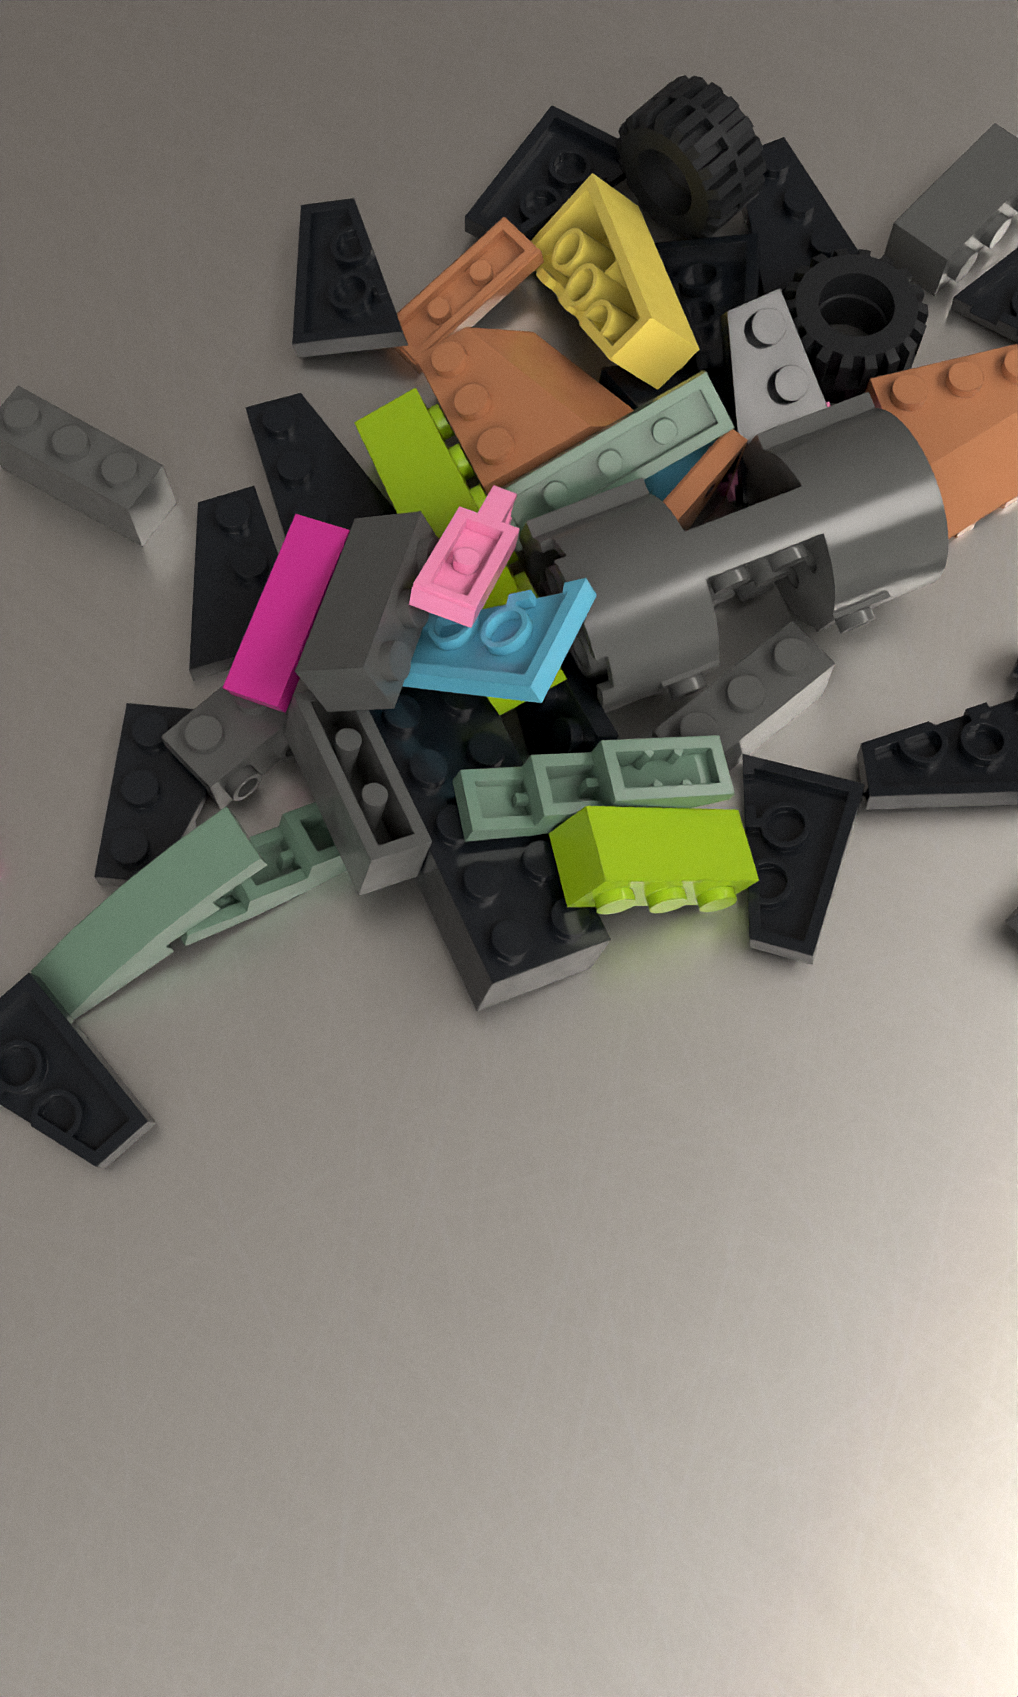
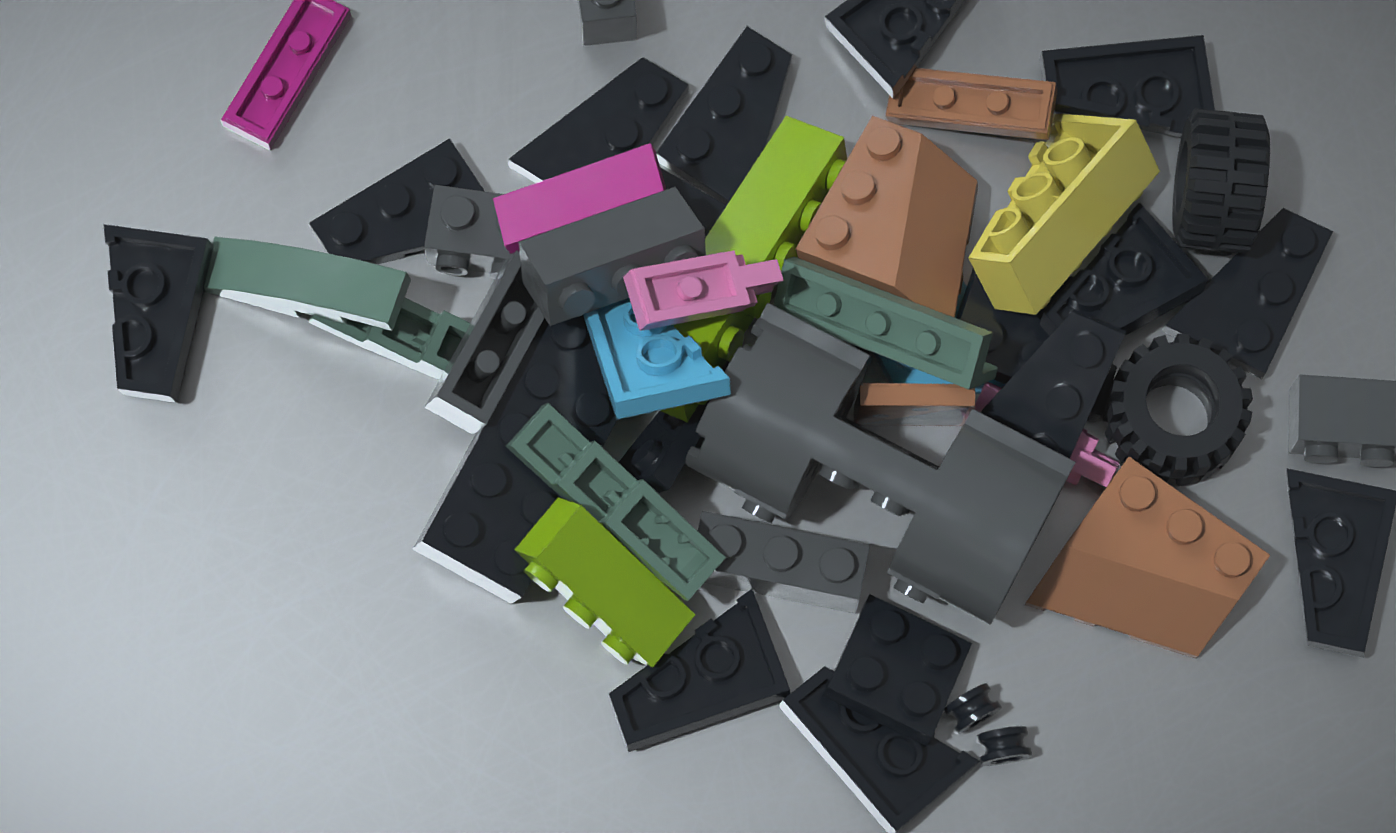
camera: 50 degrees right, 5 degrees up
none -> black plate [823,594,972,746]
none -> black bush [944,683,1002,734]

